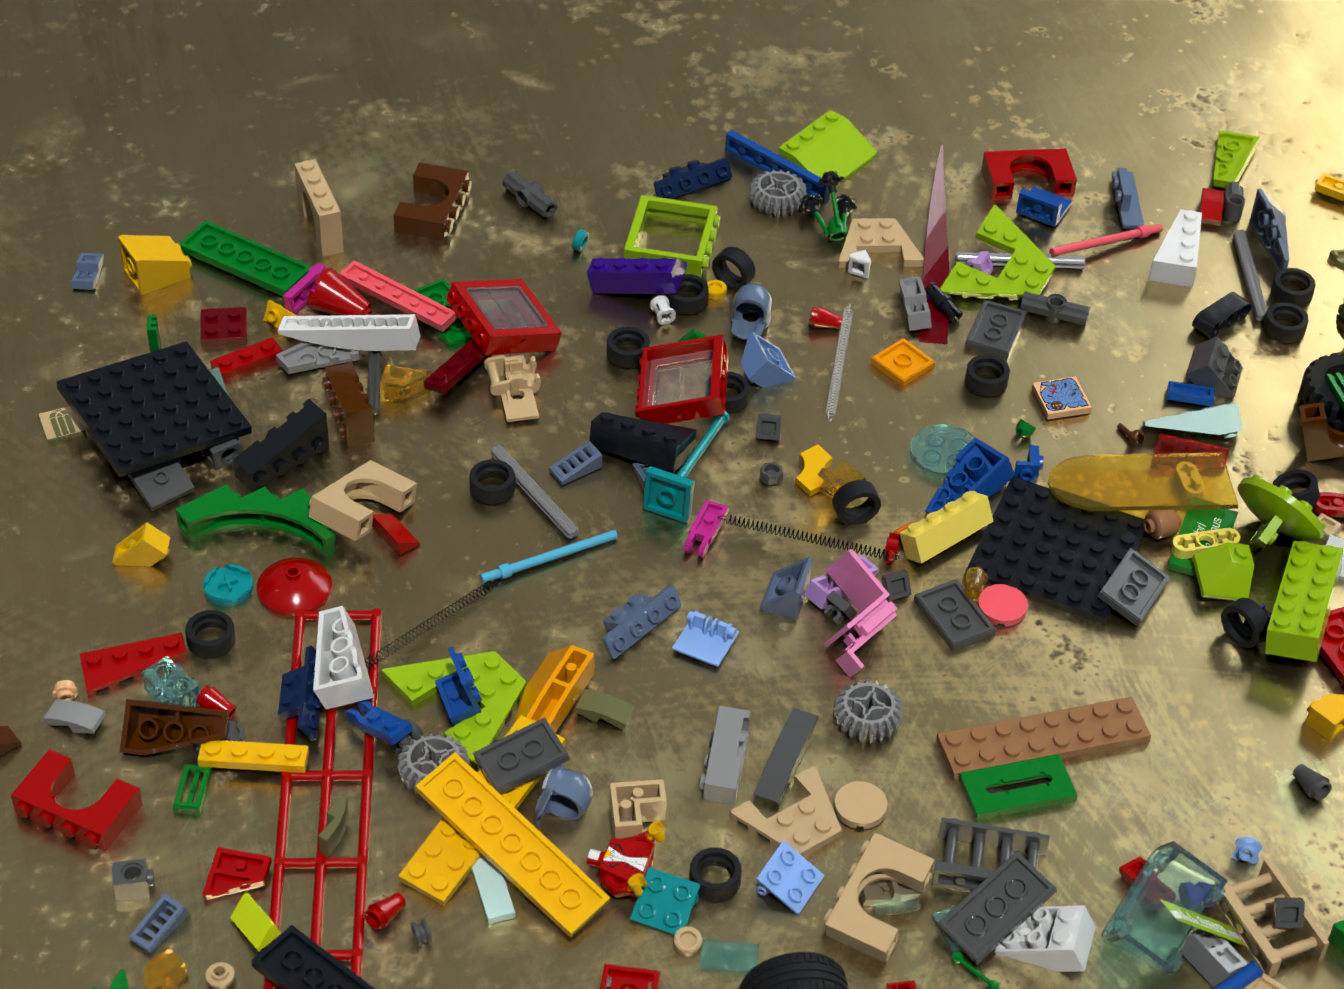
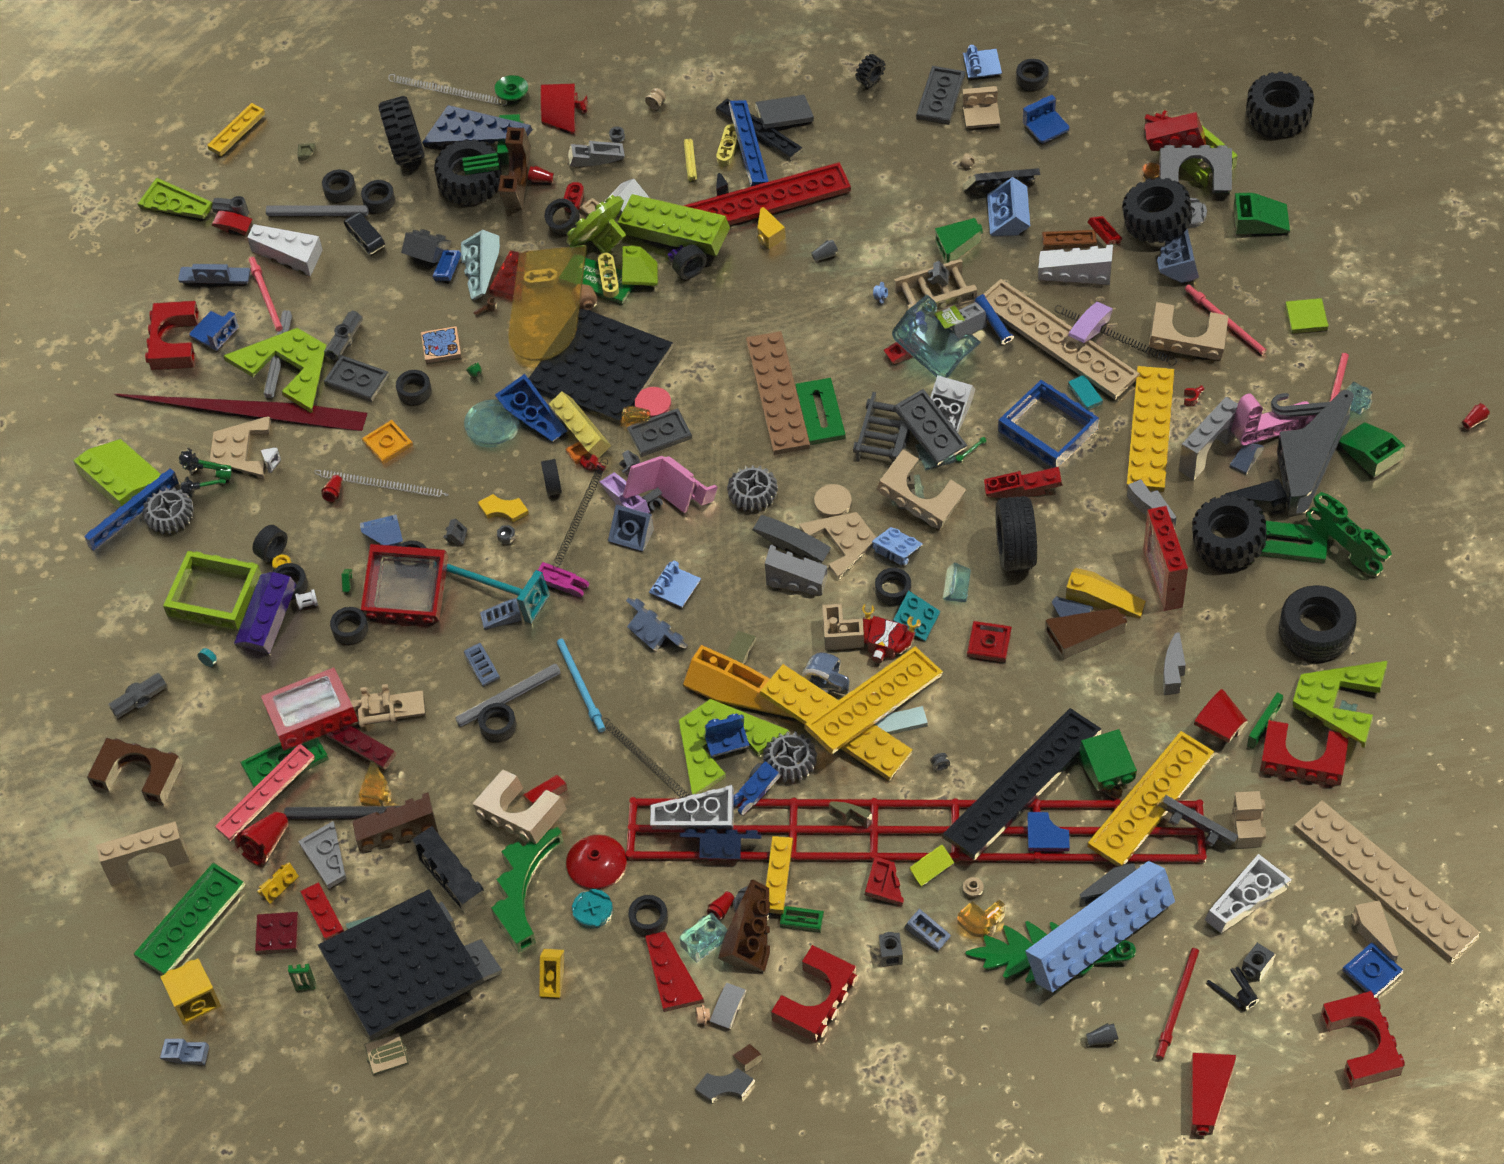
camera: 80 degrees left, 10 degrees up
white slope [278,314,420,351] -> none
dark pink hinge [283,264,325,314] -> none
red cone [365,892,406,930] -> none
dark grey tile [473,717,570,795] -> none
black wedge [589,412,697,473] -> none
dark blue bracket [653,158,732,199] -> none
tan tile [673,926,702,956] -> none
sand blue piece [731,283,772,340] -> none
clear yellow brick [818,460,867,499] -> none
light grey slope [899,277,932,331] -> none
black pin [925,282,963,323] -> none
lavender tile [966,251,993,275] -> none
blue bracket [1014,445,1044,482] -> none
dark grey tile [1097,548,1171,626] -> none
sand blue wedge [1249,188,1289,272] -> none

